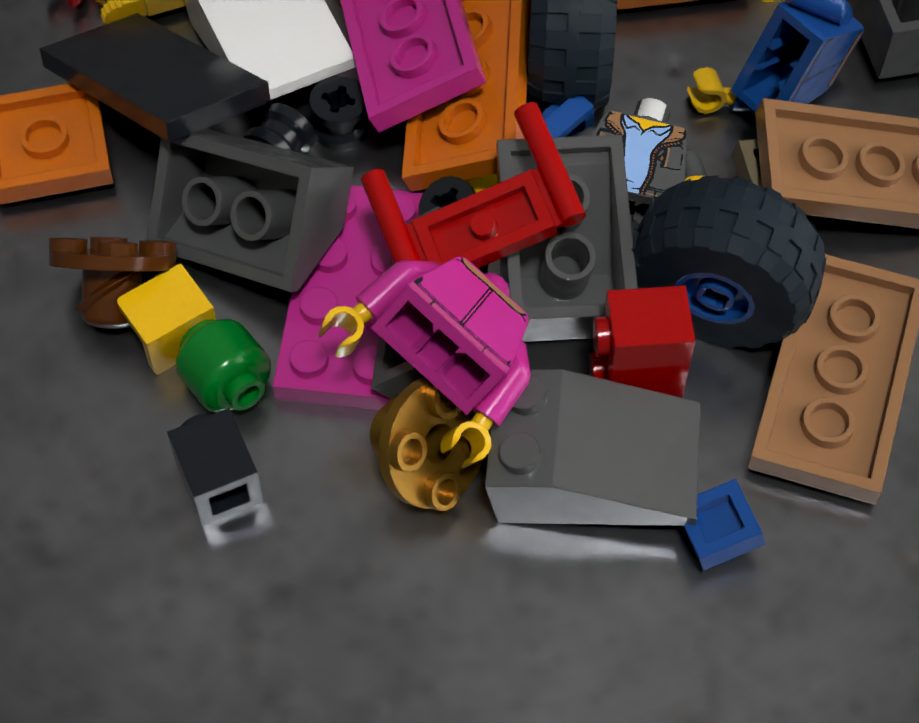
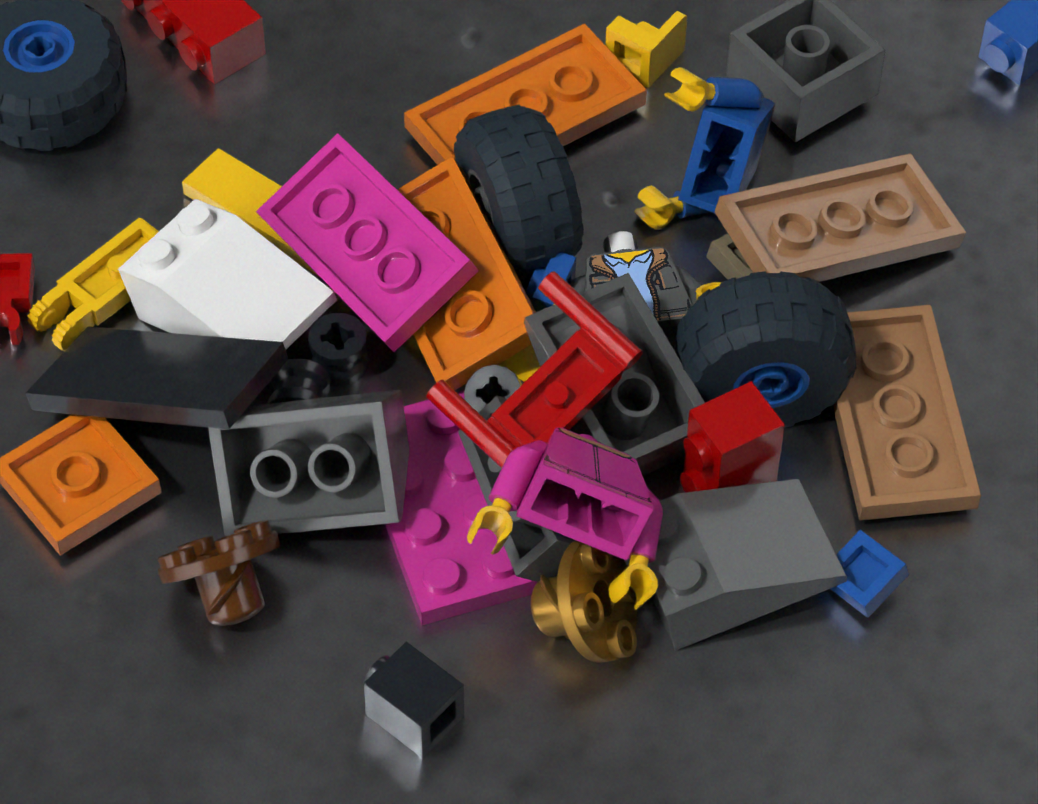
camera: 25 degrees left, 5 degrees down
yellow panel [117,263,216,375] -> none
green head [176,319,271,413] -> none

